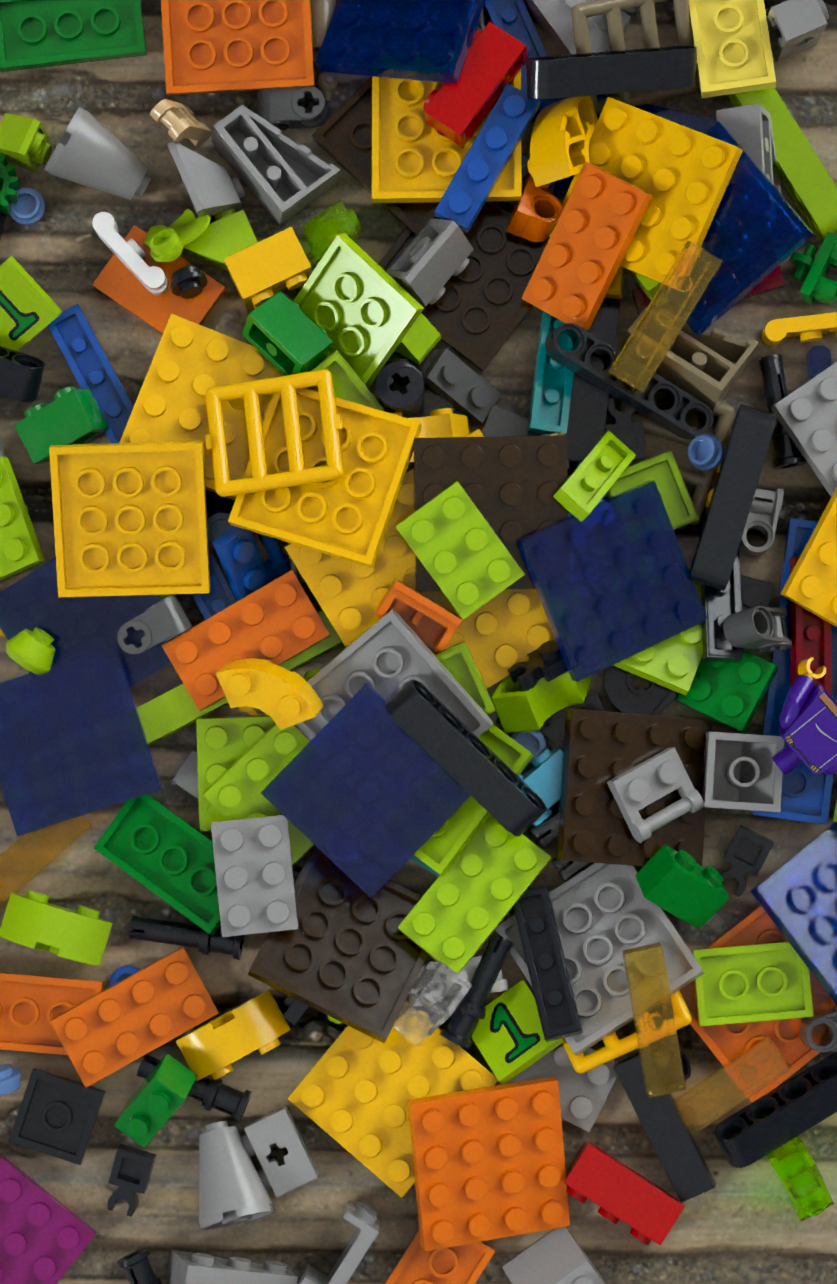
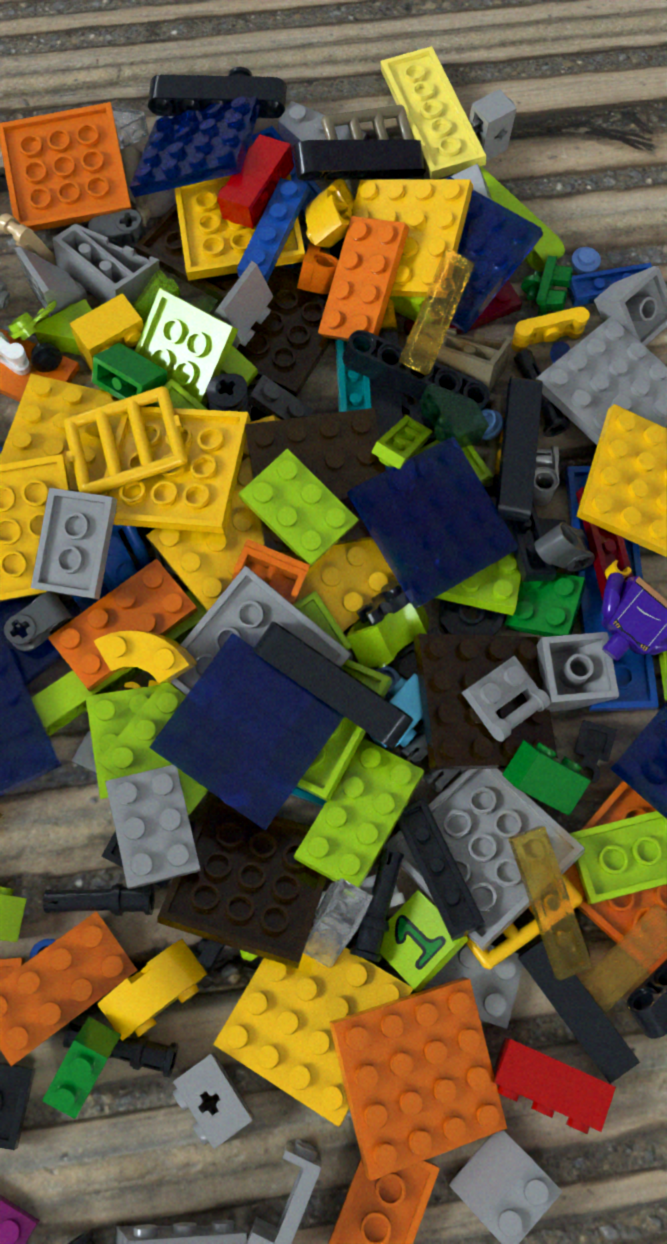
camera: 15 degrees left, 15 degrees down
green plate [94,787,221,936] -> none
black plate [107,1144,157,1217] -> none
light grey cone [199,1121,274,1231] -> none
none -> light grey plate [31,488,118,600]
none -> clear green slope [419,384,489,453]

